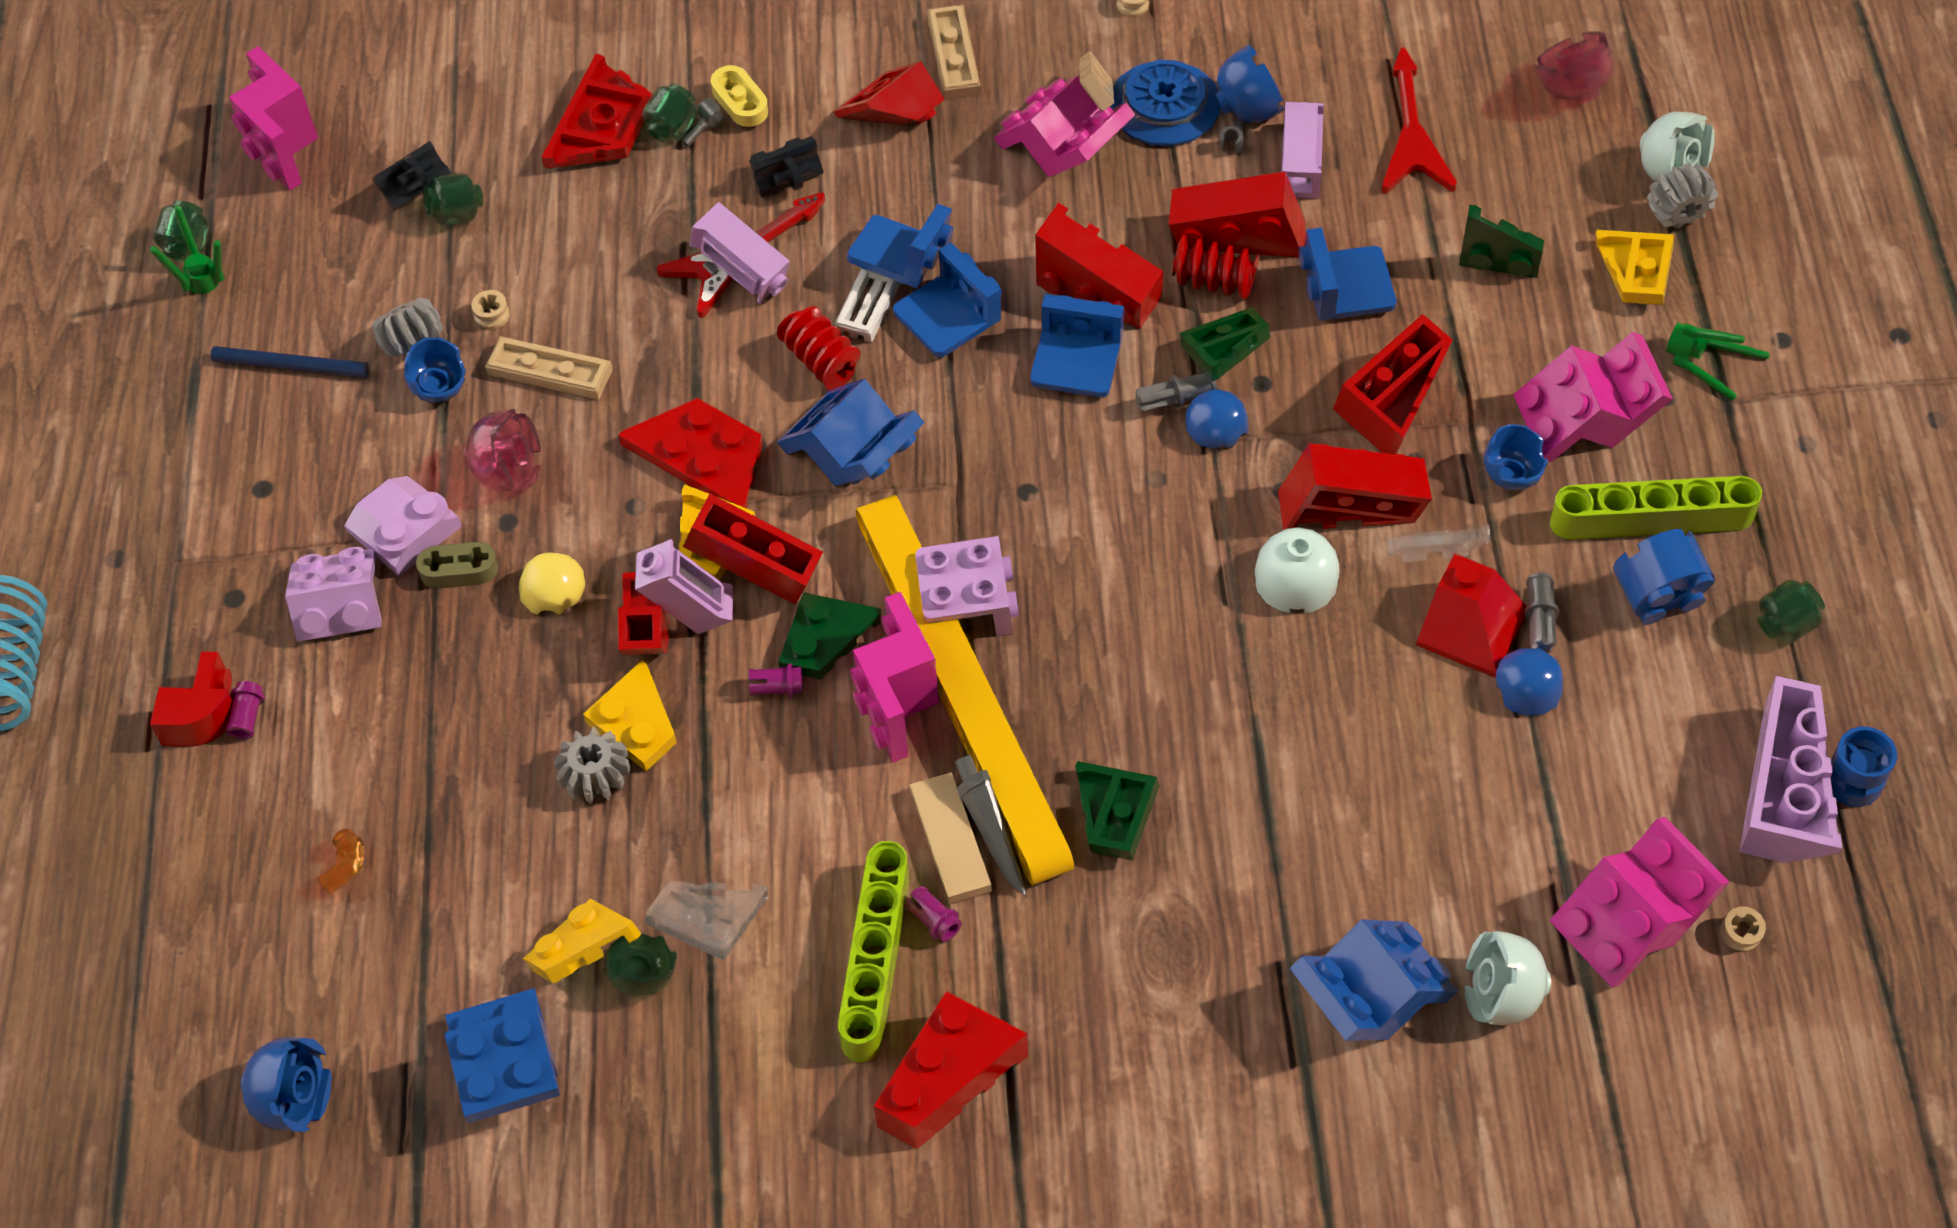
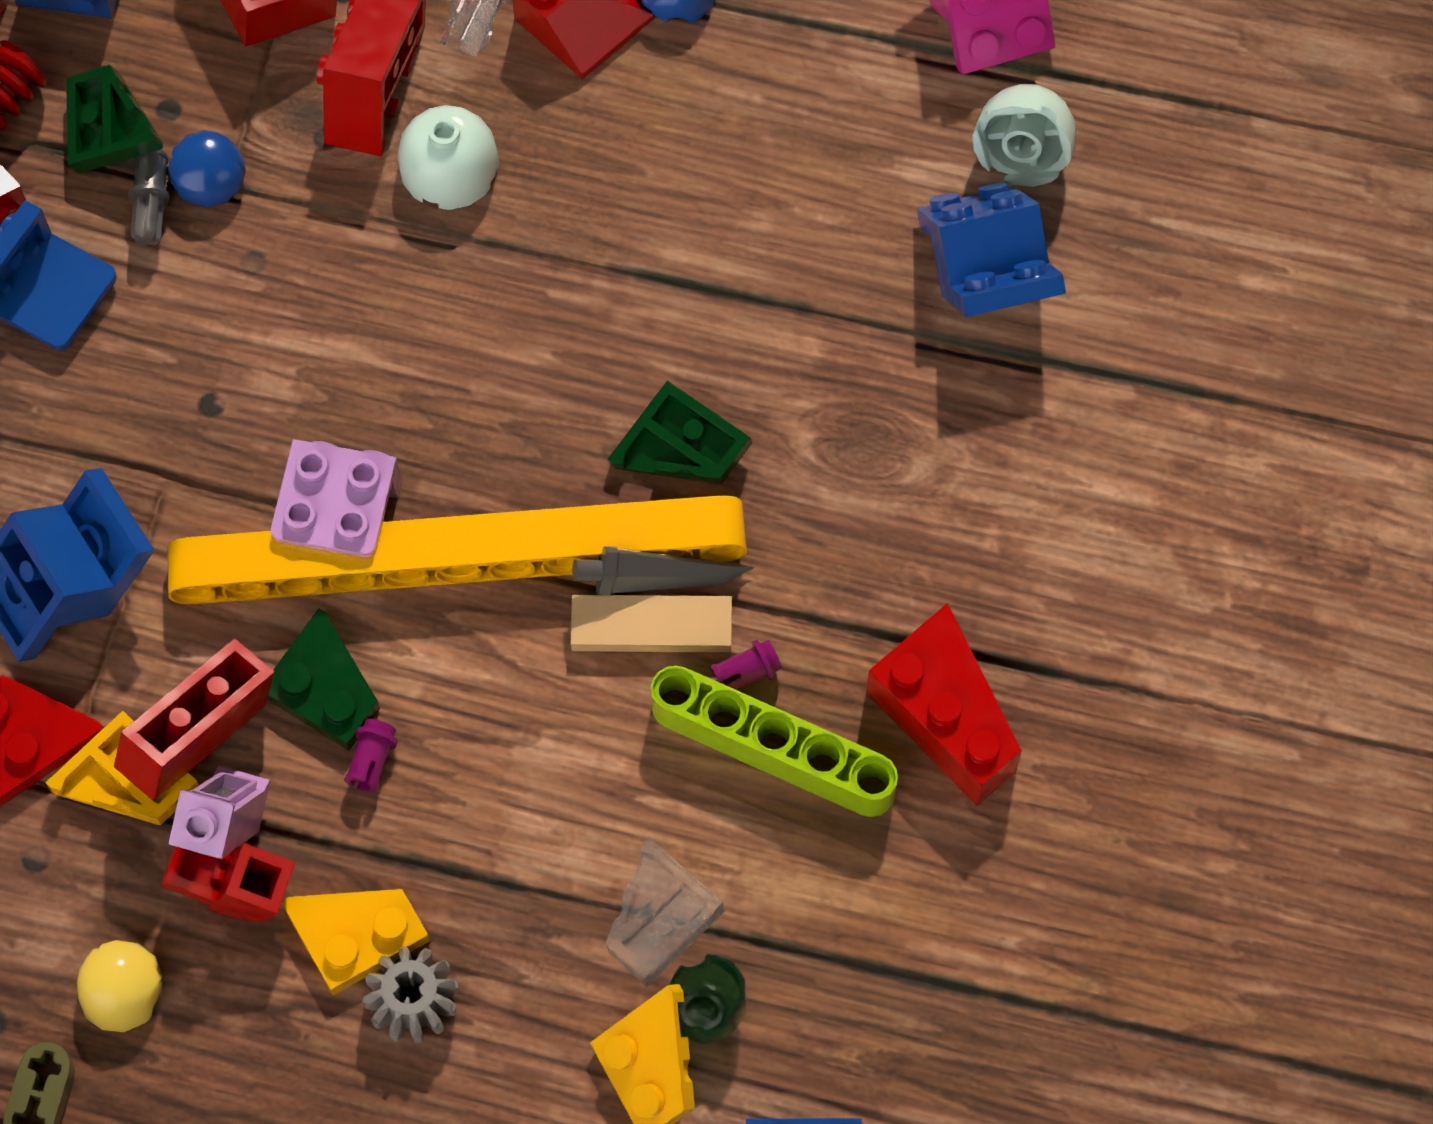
camera: 75 degrees left, 10 degrees up
dark pink bracket [850,591,939,763] -> none

